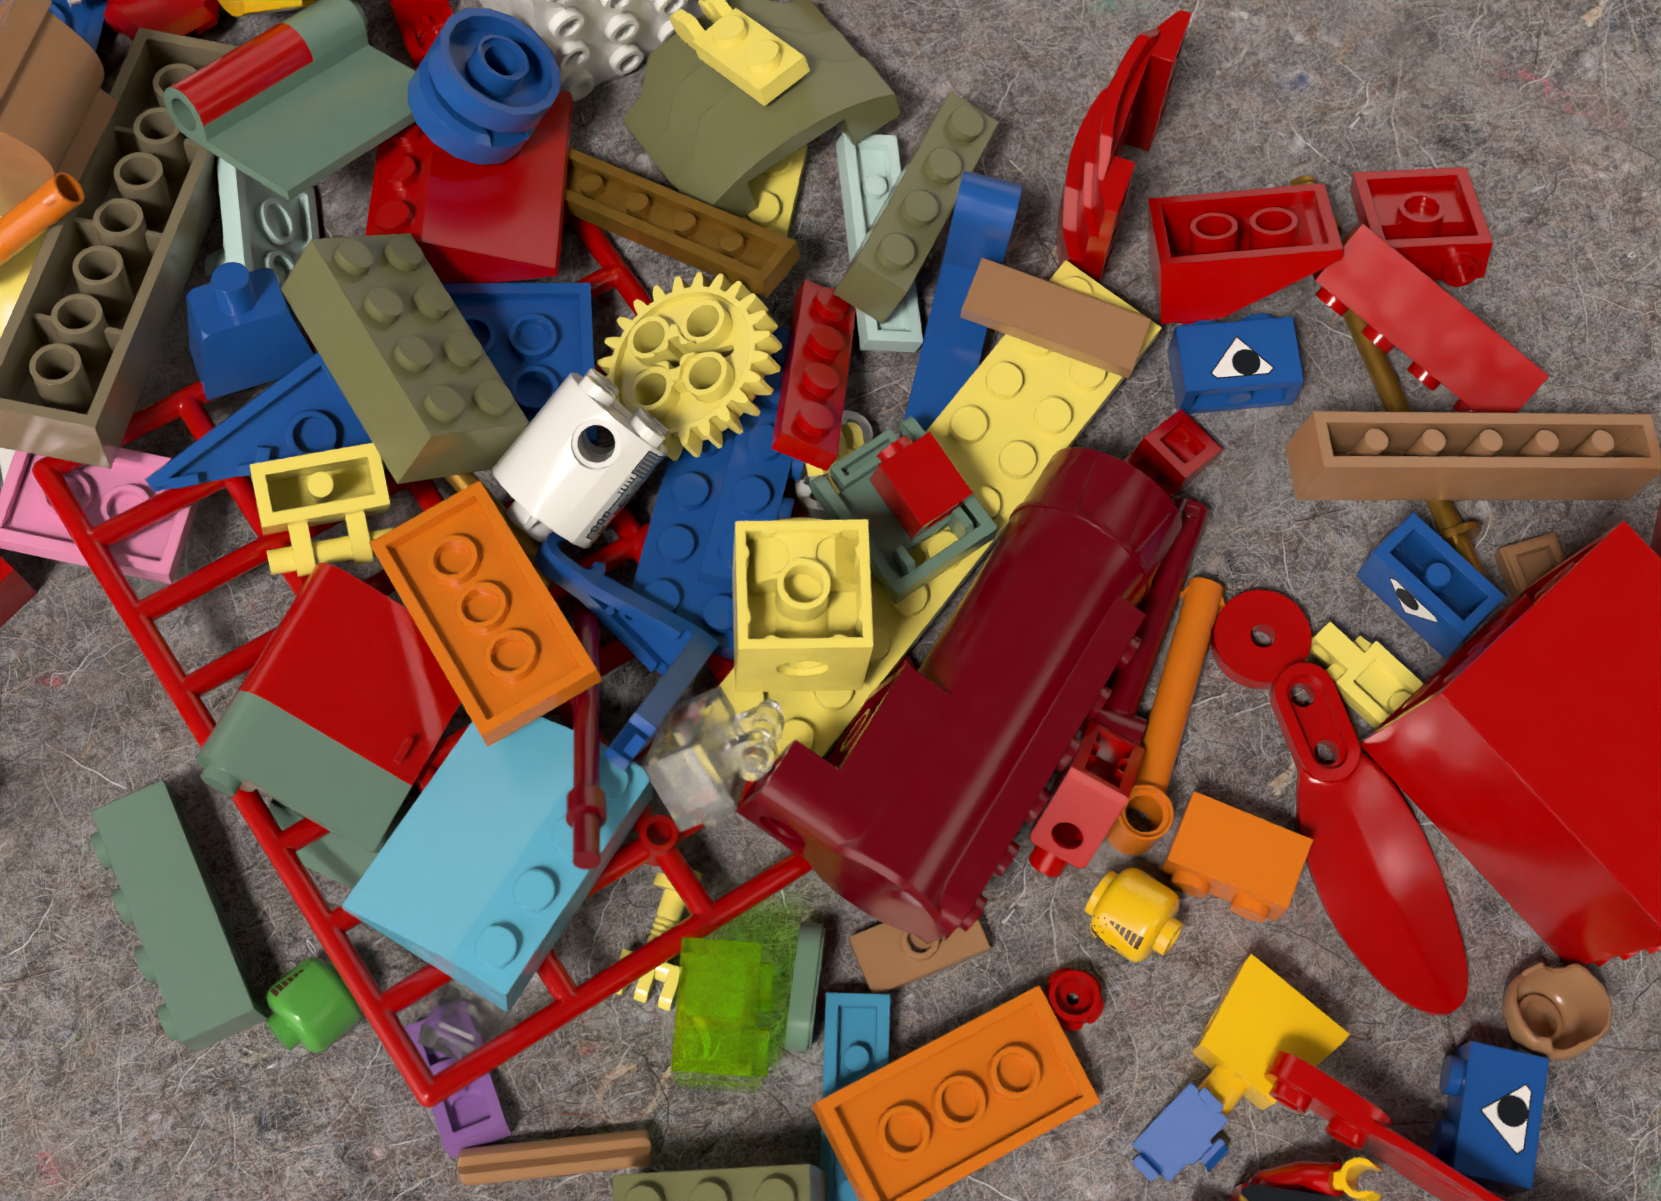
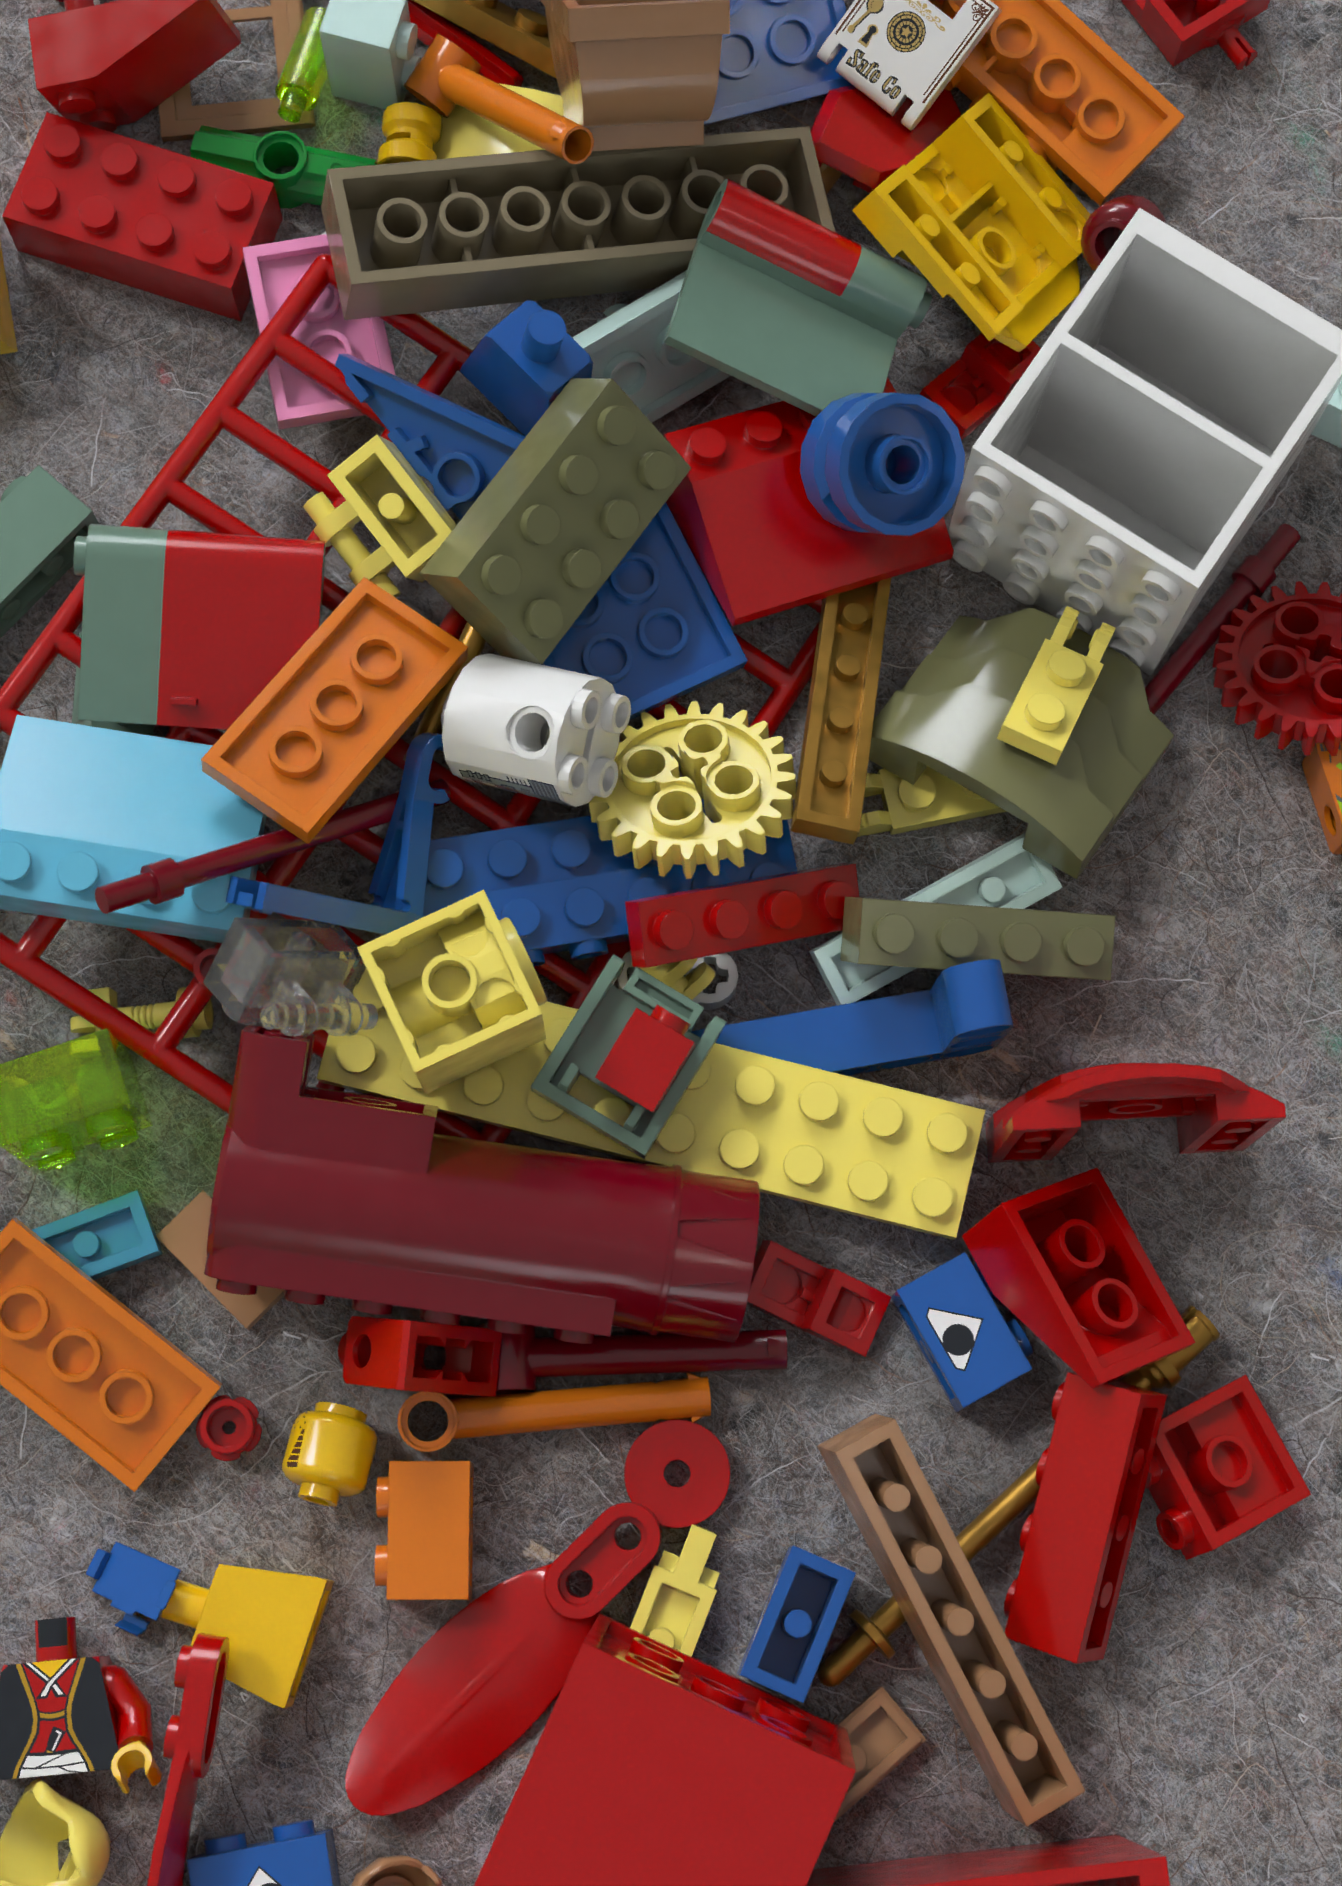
camera: 65 degrees right, 5 degrees up
sand green tile [785,921,826,1052] -> none
medium nougat tile [960,258,1151,379] -> none

